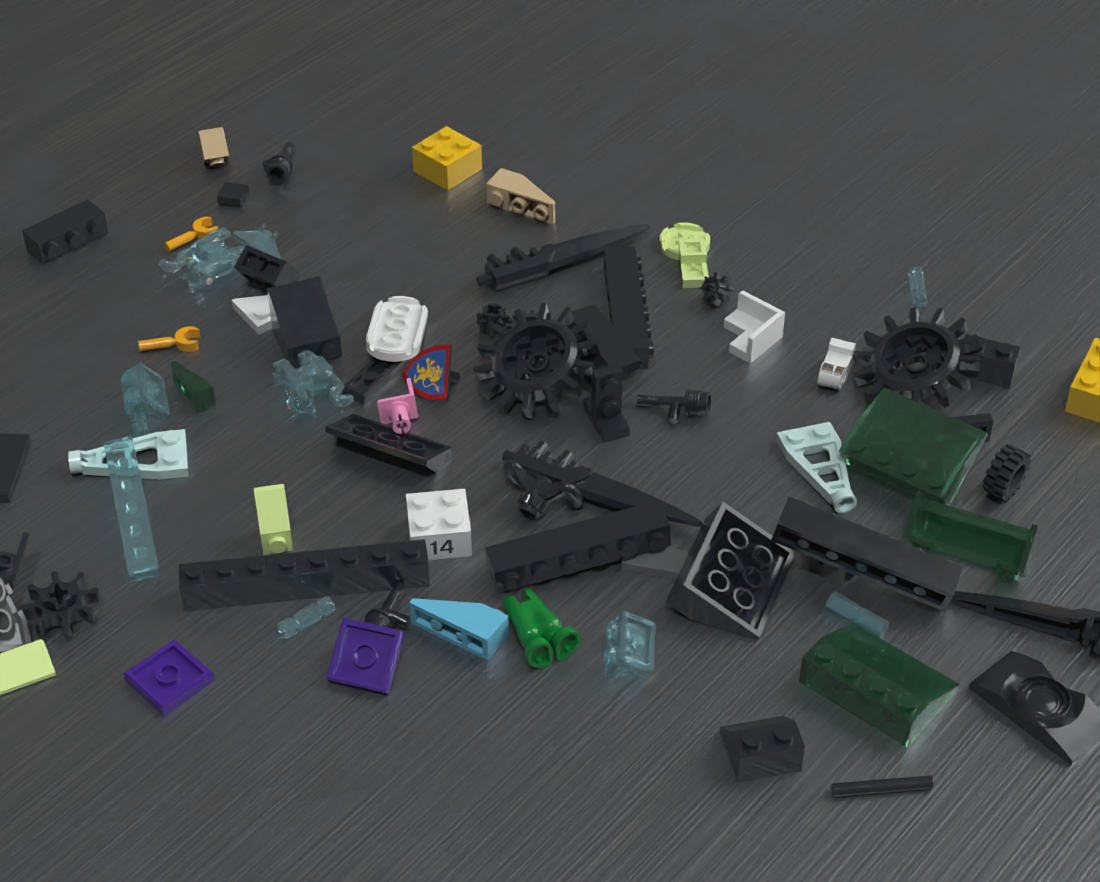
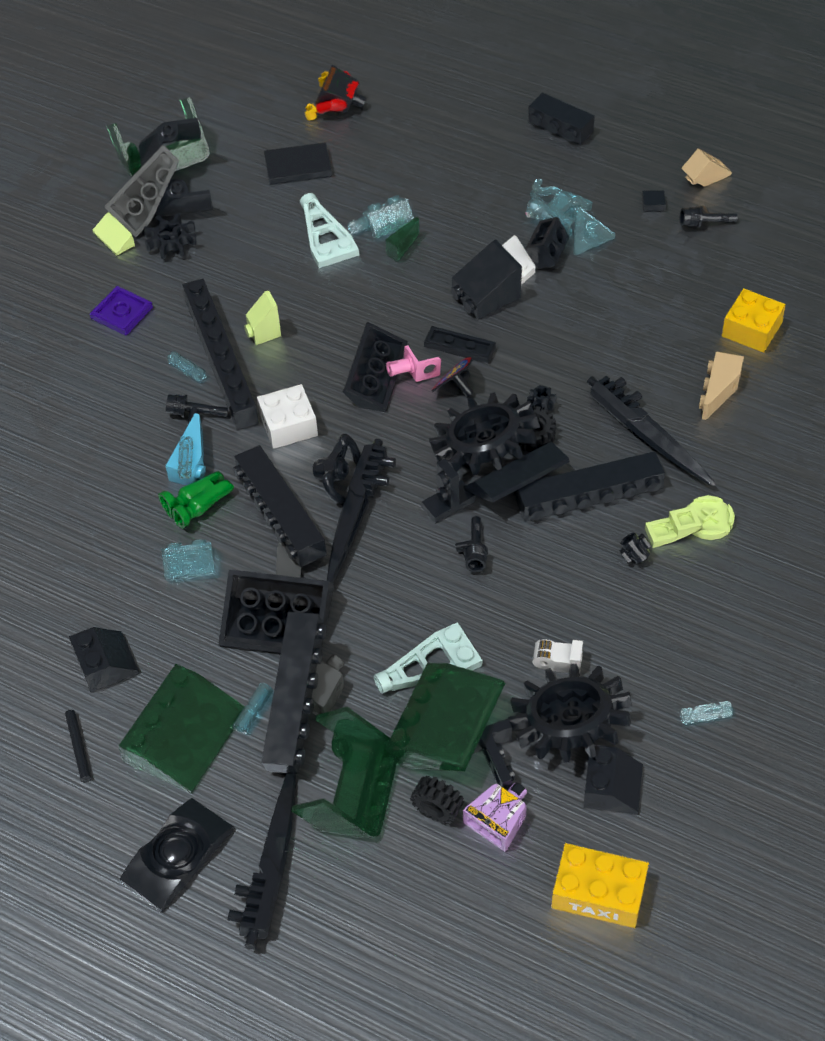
camera: 80 degrees right, 10 degrees up
clear light blue tile [103,436,161,582] -> none
light orange piece [138,326,201,352] -> none
light orange piece [164,217,219,252] -> none
clear light blue animal [273,350,354,418] -> none
dark purple tile [326,618,405,695] -> none
white tile [366,296,428,362] -> none
white panel [724,291,785,364] -> none
none -> clear light blue axle [178,436,193,479]
none -> lavender torso [463,782,527,852]

